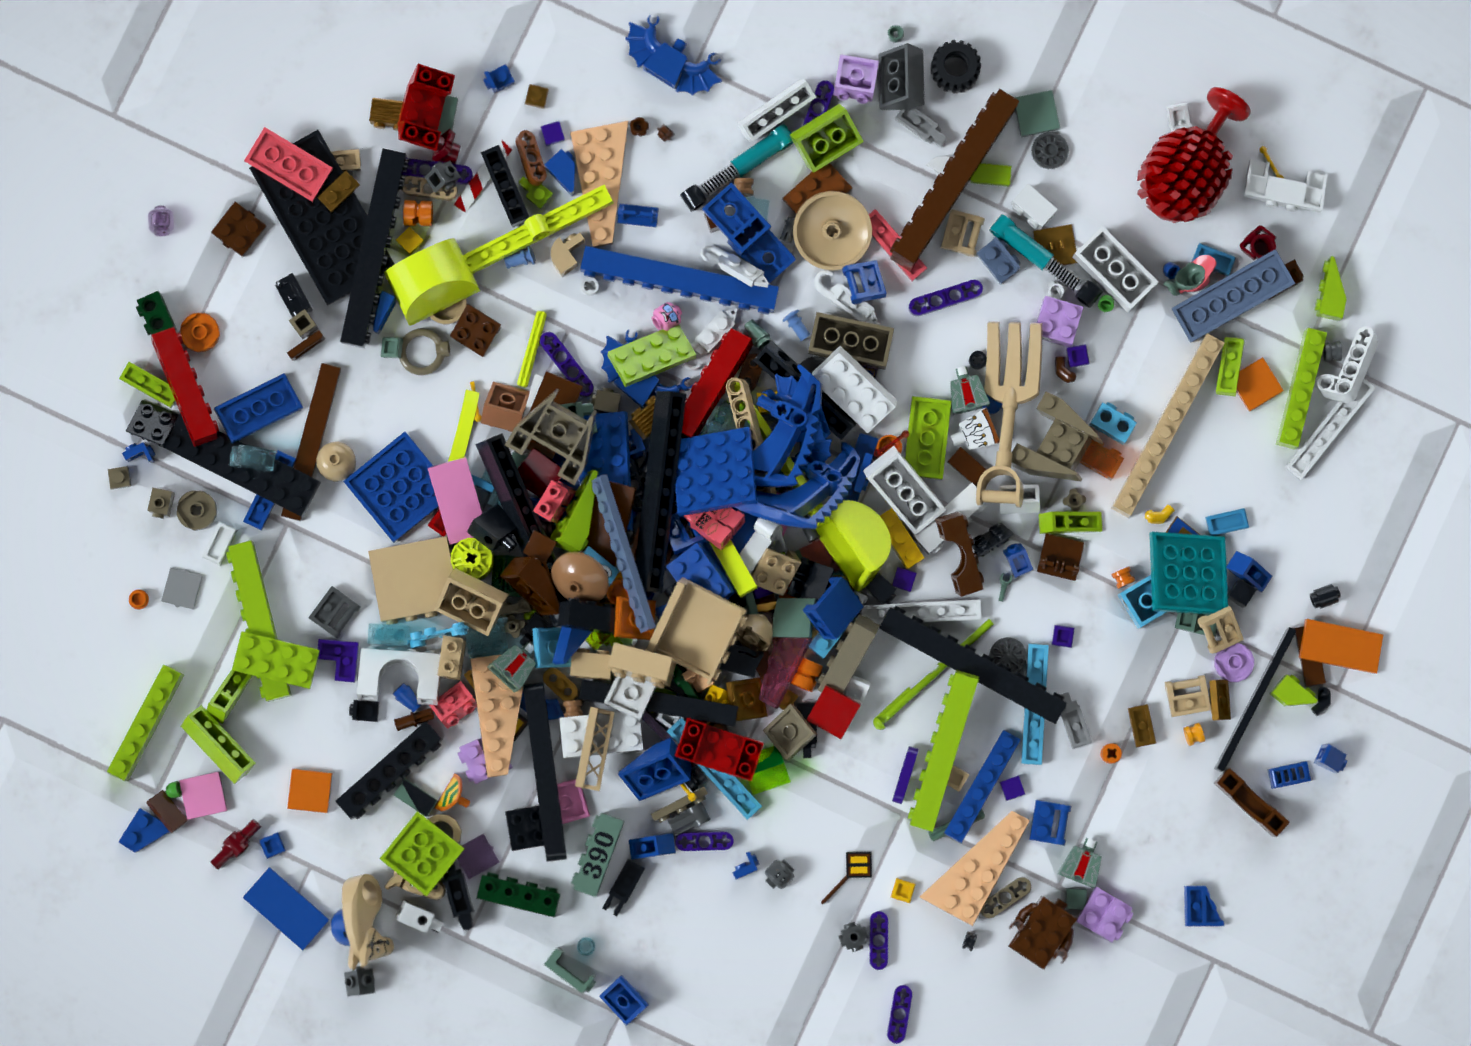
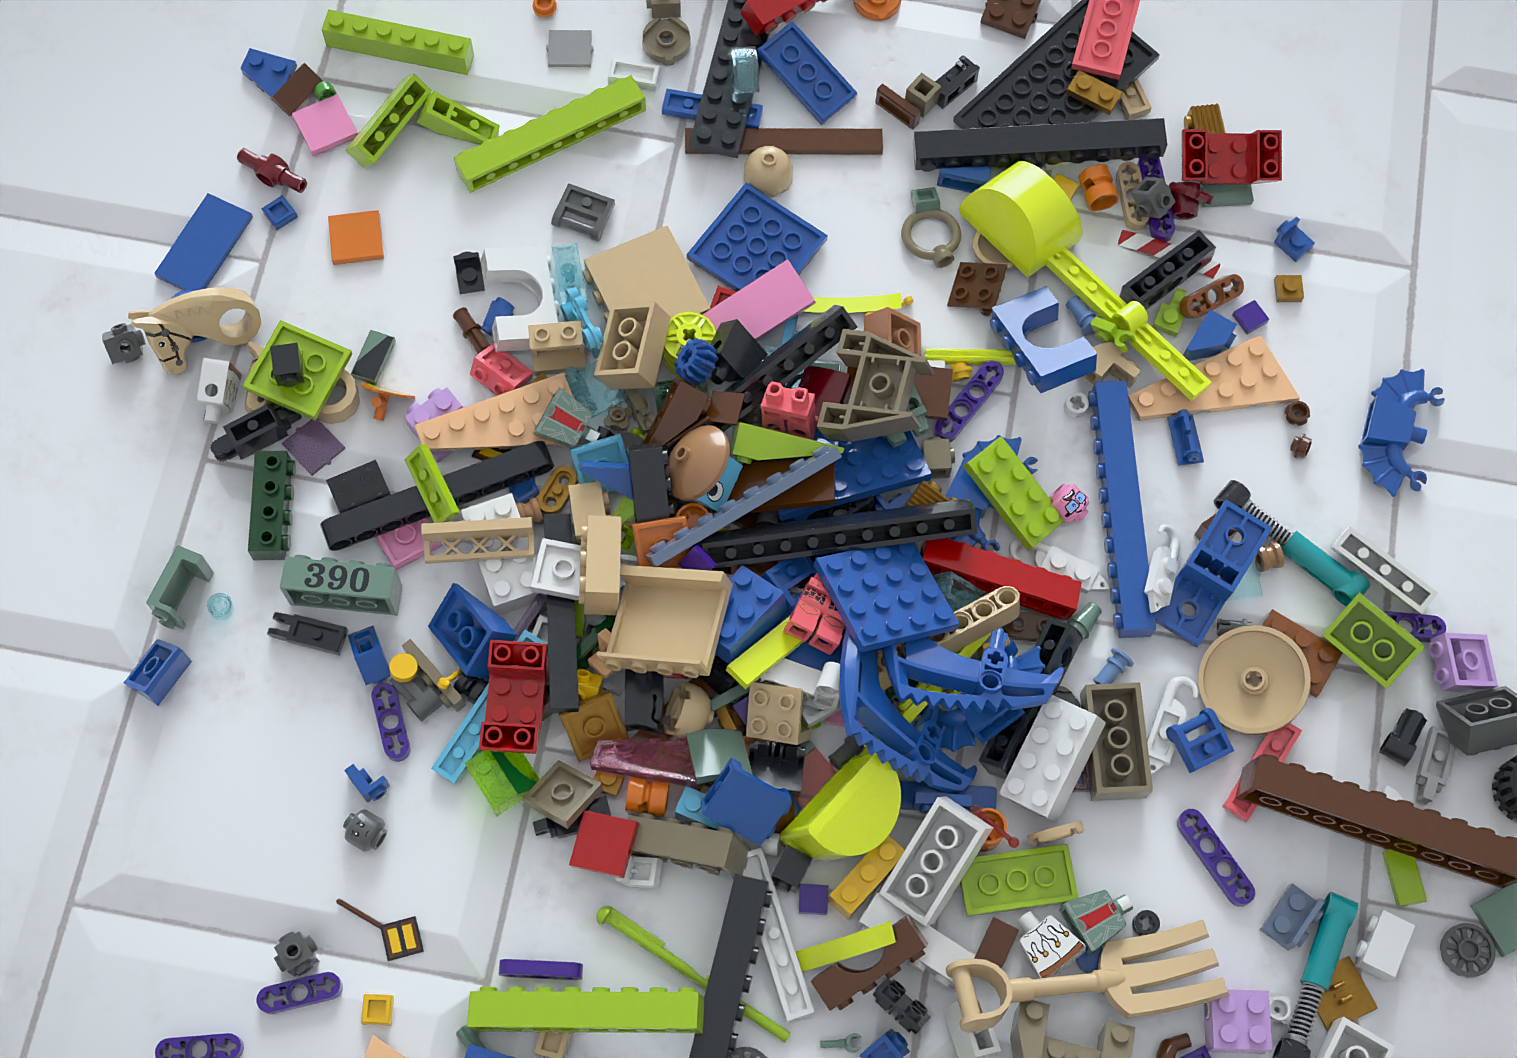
camera: 75 degrees right, 15 degrees down
lime plate [232,631,320,689] -> none
dark purple plate [318,639,359,683] -> none
black brick [335,721,443,820] -> none
tan plate [941,209,985,257] -> none
none -> black brick [270,343,305,387]
none -> yellow tile [389,653,418,682]
none -> lime plate [404,445,460,523]
none -> blue gear [674,338,718,385]
none -> dark purple tile [678,544,717,571]
none -> neon yellow sticker [795,921,896,972]
none -> yellow plate [951,362,973,382]
none -> arch [990,286,1097,394]
none -> tan tile [1027,821,1085,846]
none -> lime plate [1090,316,1136,352]
none -> black piece [1379,708,1427,767]

